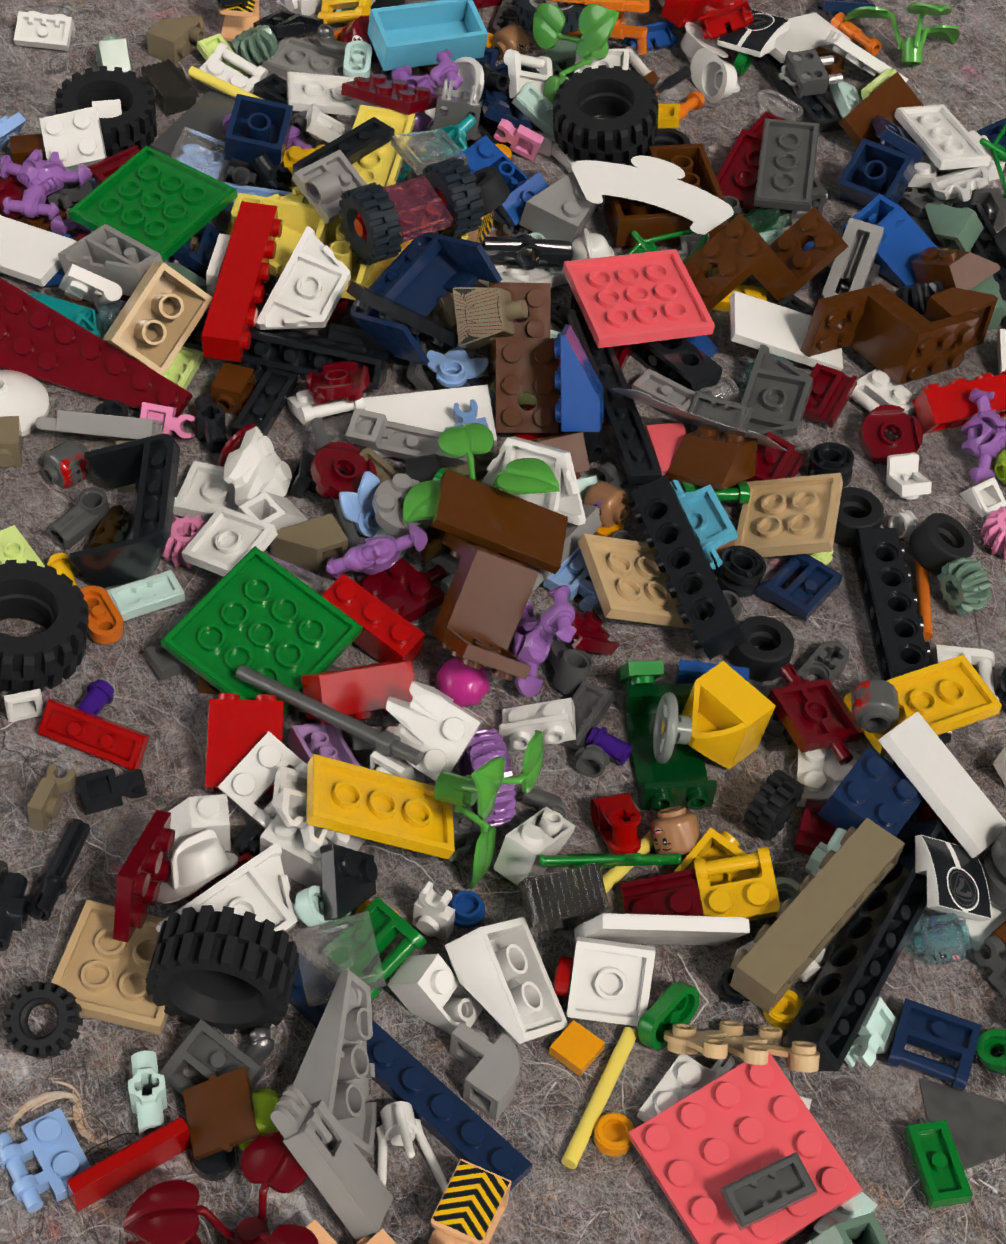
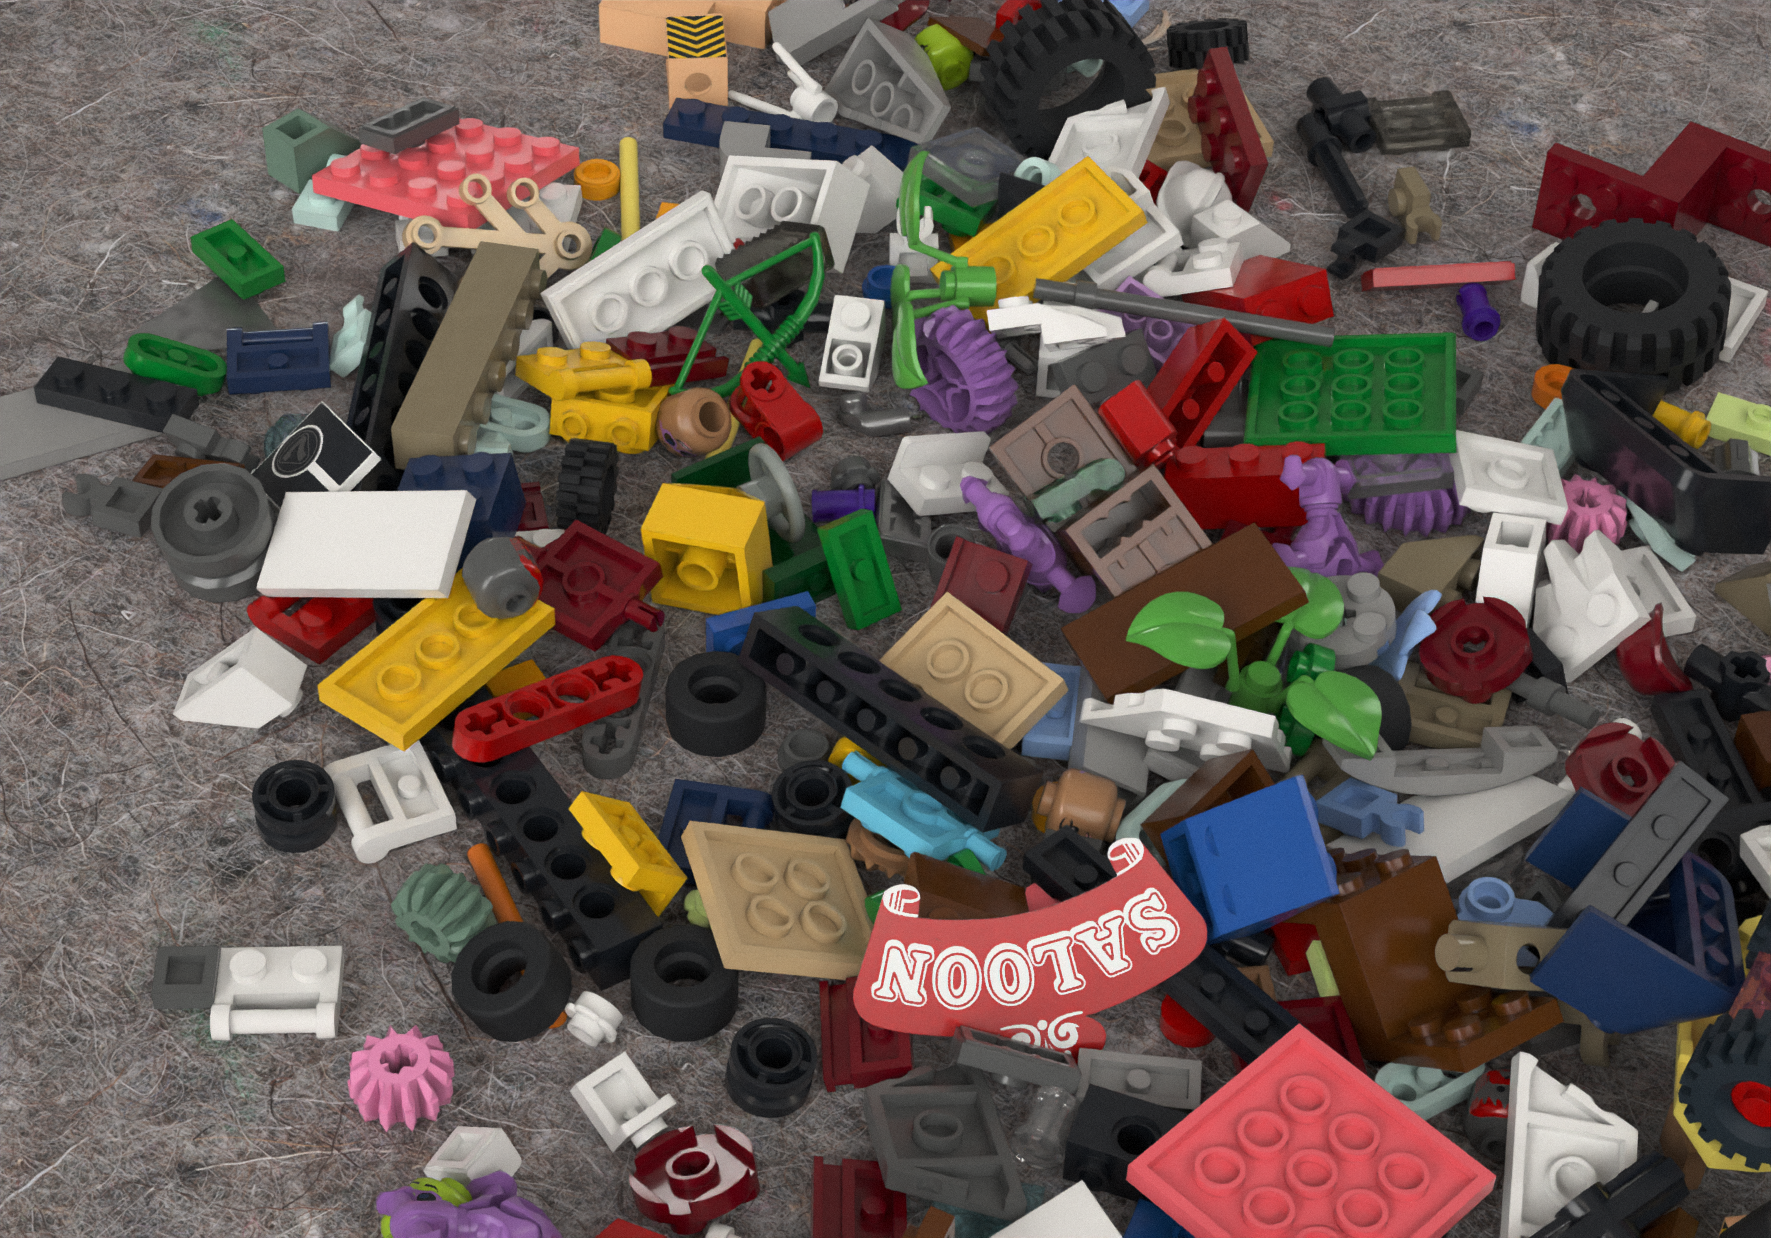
camera: 155 degrees right, 5 degrees down
none -> red beam [452,655,643,763]
none -> yellow bracket [569,791,688,917]
none -> clear green plate [1022,458,1125,524]
none -> red brick [1097,380,1178,469]

